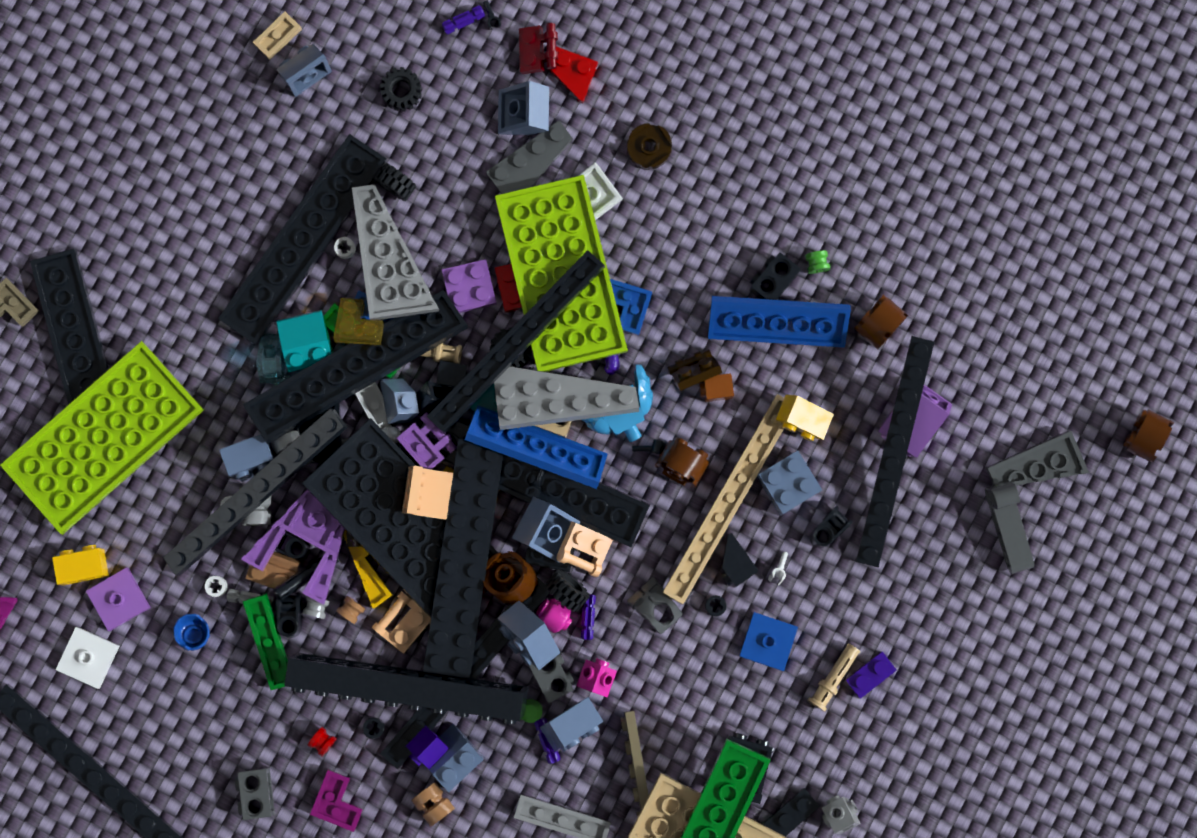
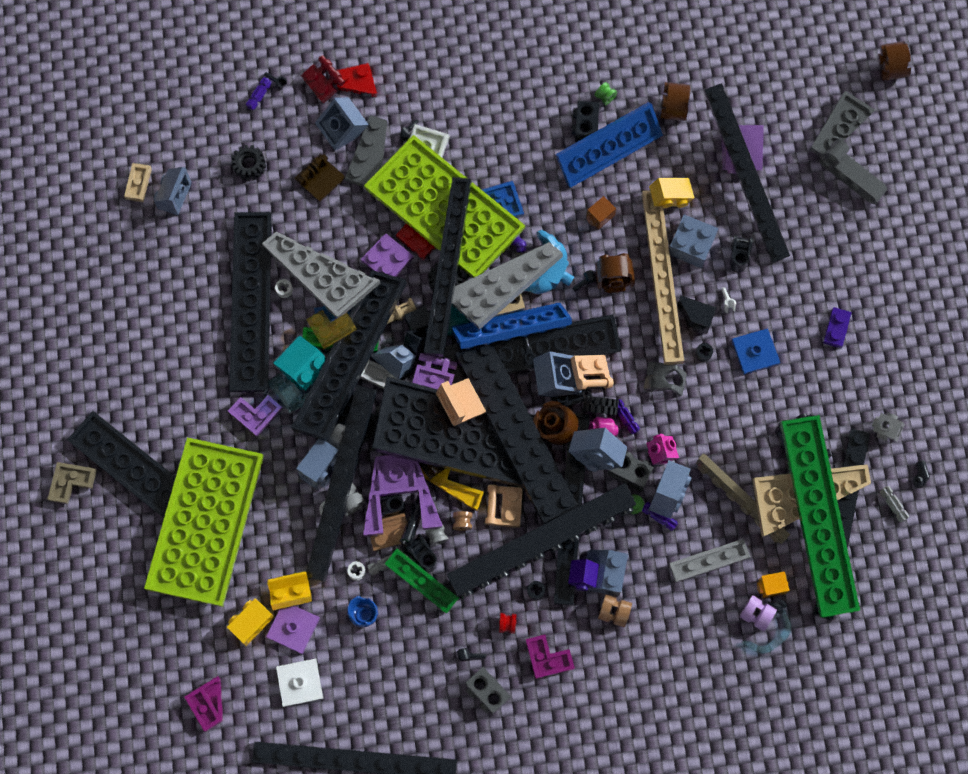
camera: 35 degrees left, 10 degrees down
black tyre [373,162,417,202] -> none
dark brown plate [627,123,672,170] -> none
dark brown plate [667,349,722,391] -> none
tan pin [807,644,860,712] -> none
none -> medium lavender plate [228,395,283,437]
none -> yellow bracket [267,571,312,610]
none -> dark brown hinge [294,154,346,202]
none -> black hand [400,119,419,142]
none -> black hand [457,648,486,661]

